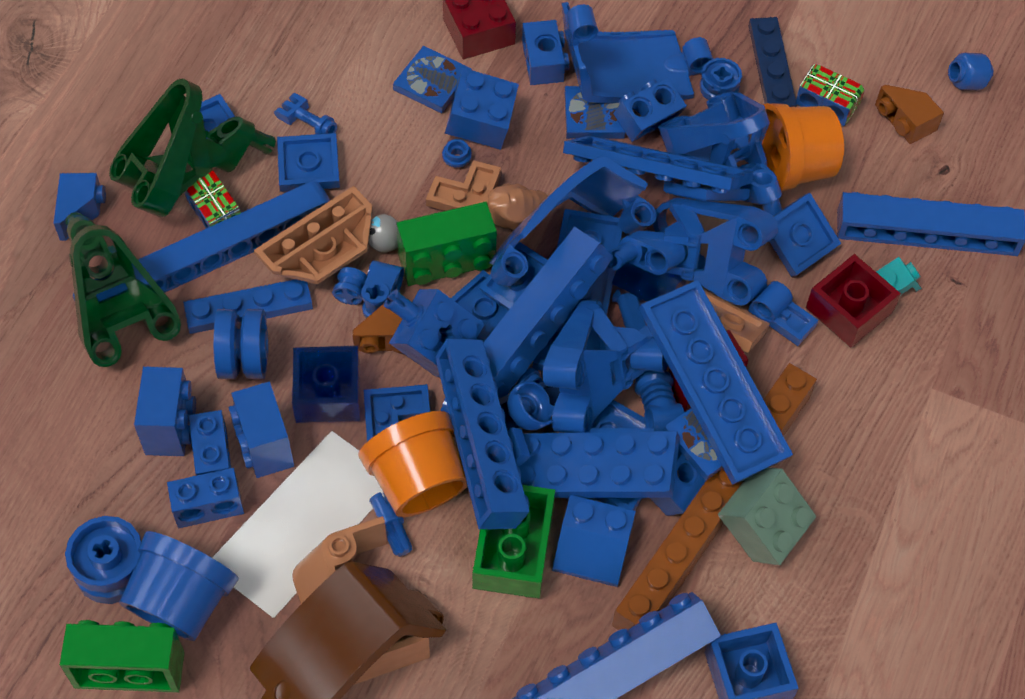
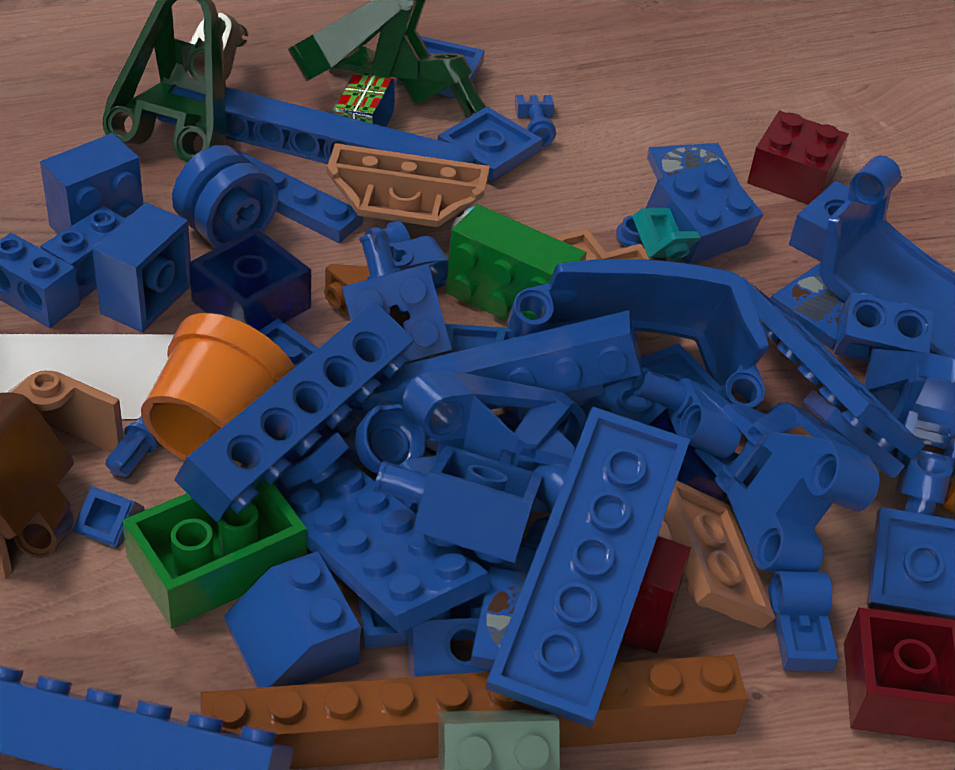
camera: 45 degrees right, 15 degrees down
blue slope [53,173,106,241] -> none
none -> blue slope [72,486,144,548]
none -> blue brick [374,445,543,563]
none -> teal bracket [632,208,701,261]

